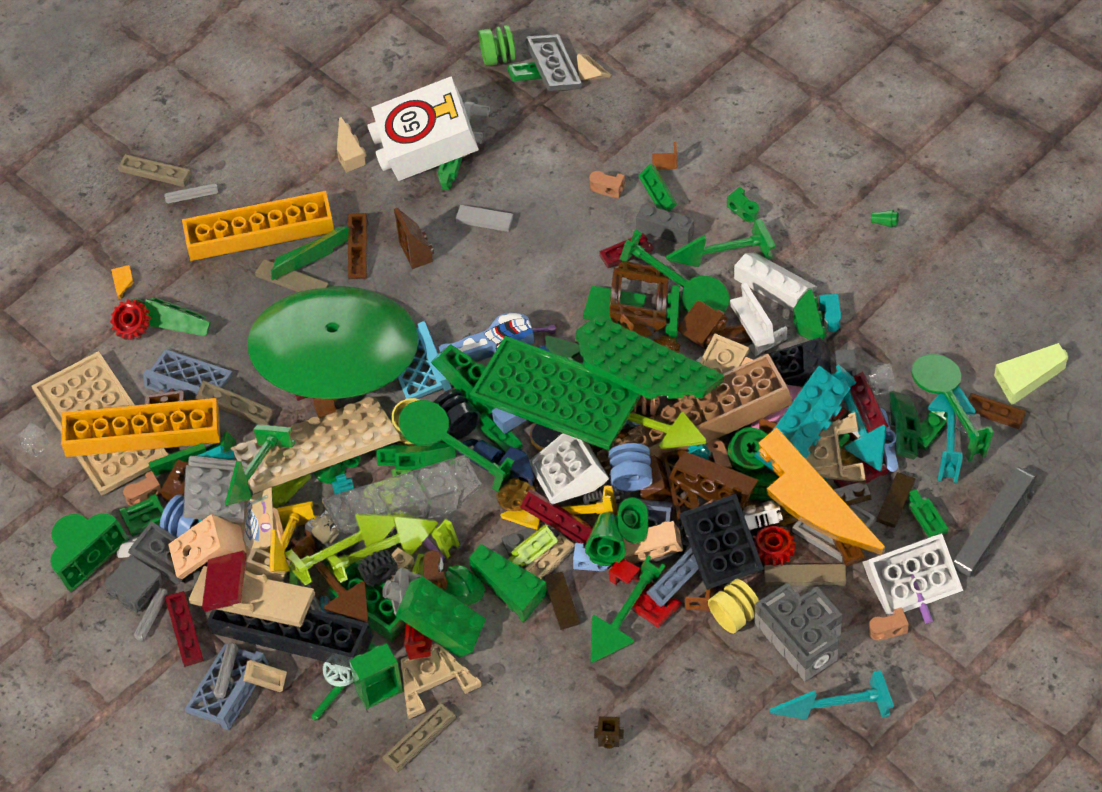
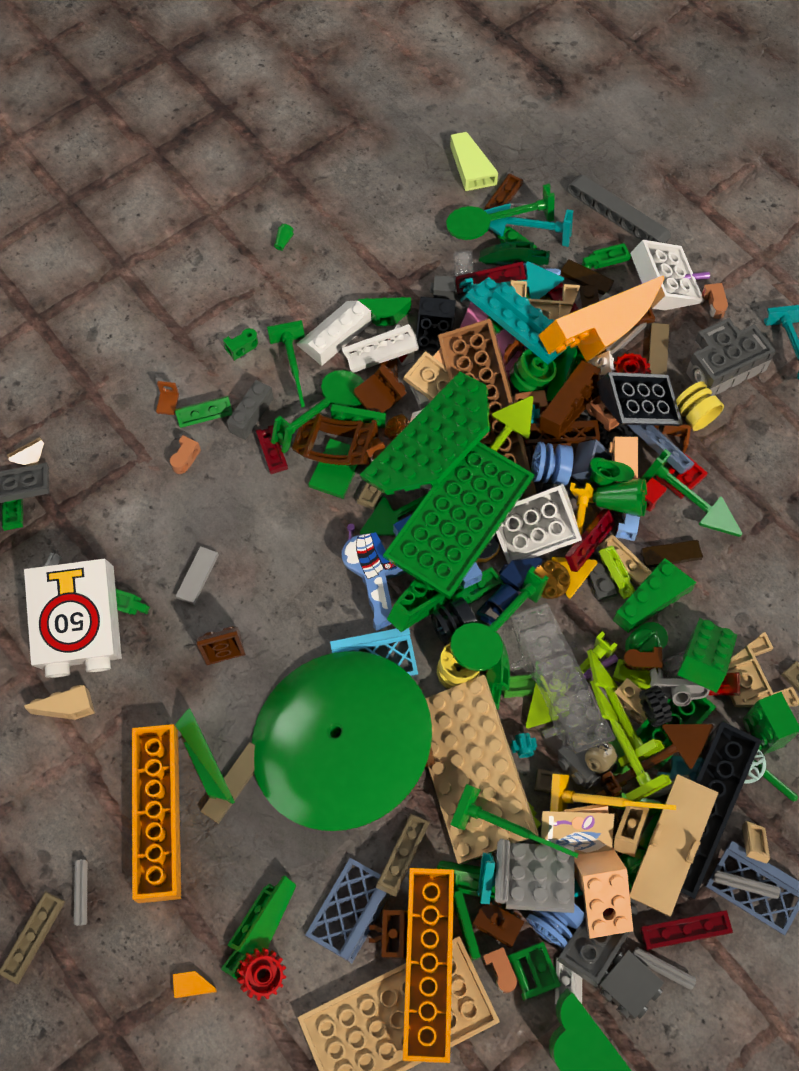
camera: 85 degrees left, 10 degrees up
dark red tile [202,550,247,612] -> none
reddish brown slope [348,213,368,279] -> none
teal leg [819,294,841,332] -> none

